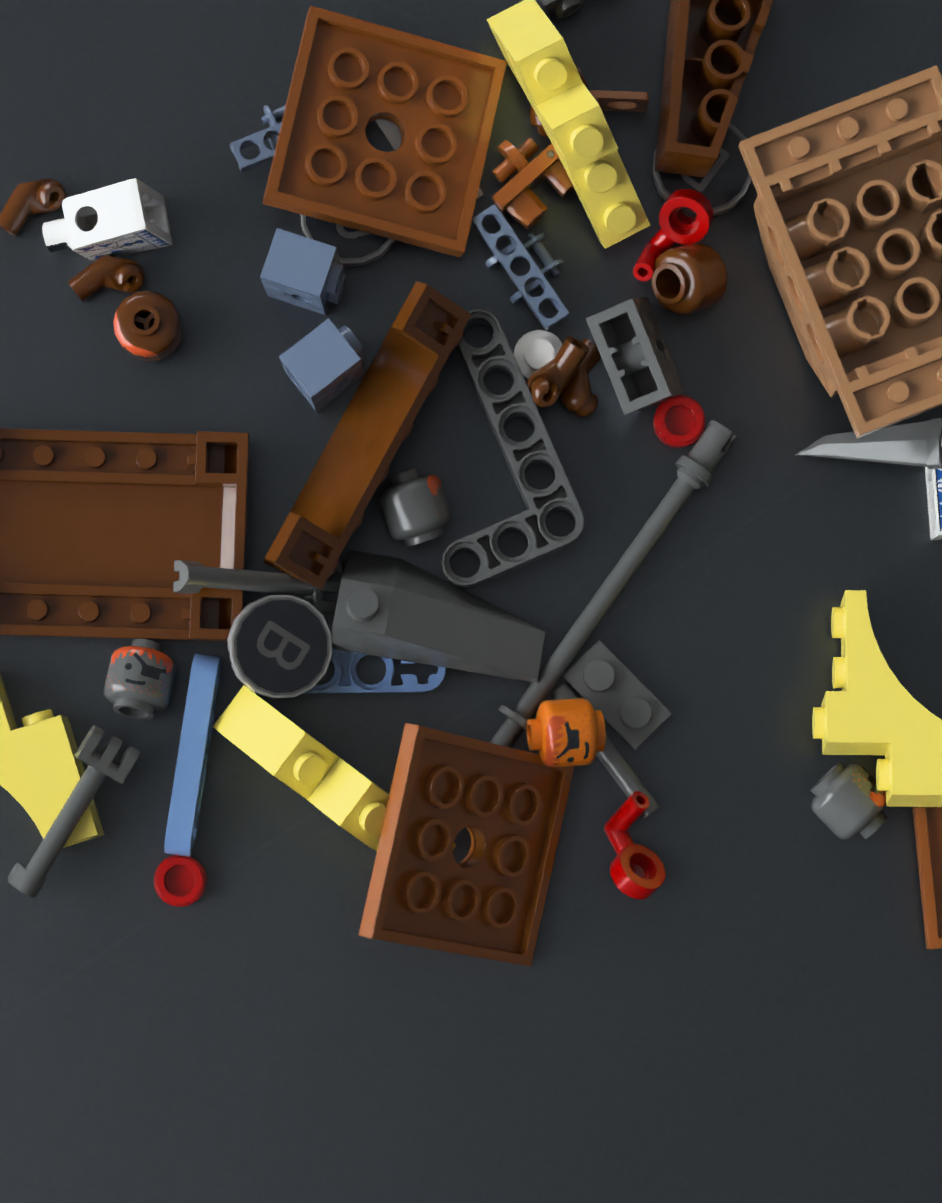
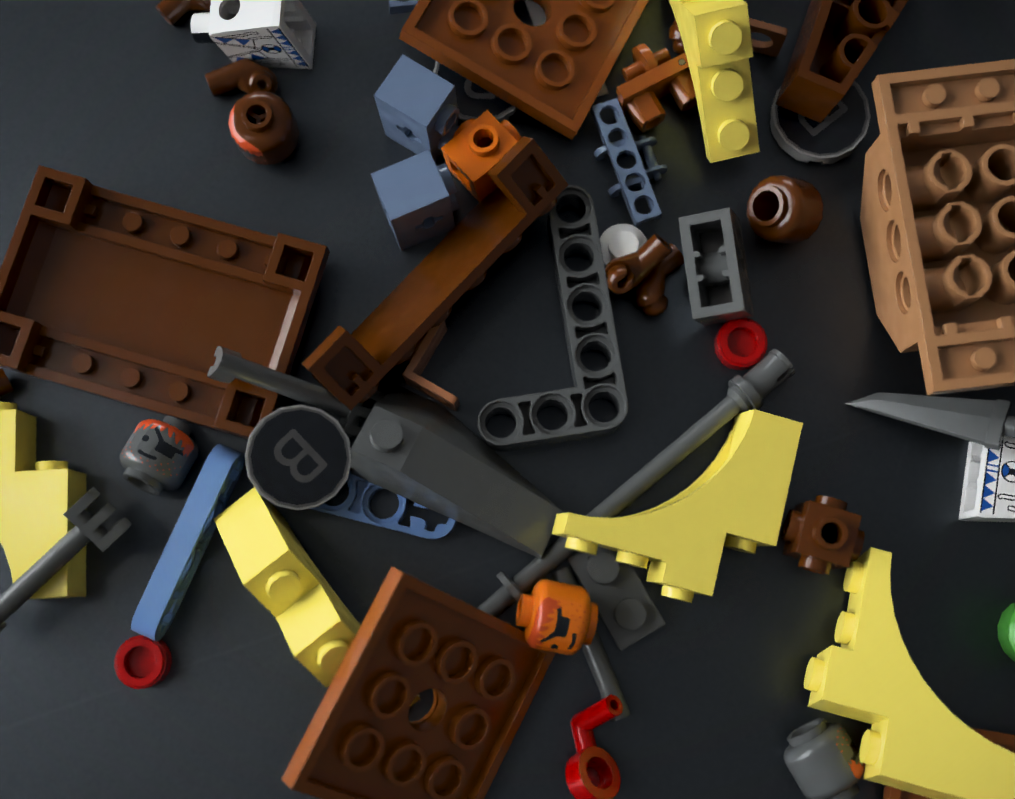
camera: 15 degrees right, 5 degrees down
dark grey head [378,467,452,547] -> none
red plate [633,189,714,282] -> none
none -> nougat bracket [402,321,460,411]
none -> orange brick [441,110,522,202]
none -> light yellow arch [552,409,803,603]
none -> reddish brown brick [781,495,865,576]

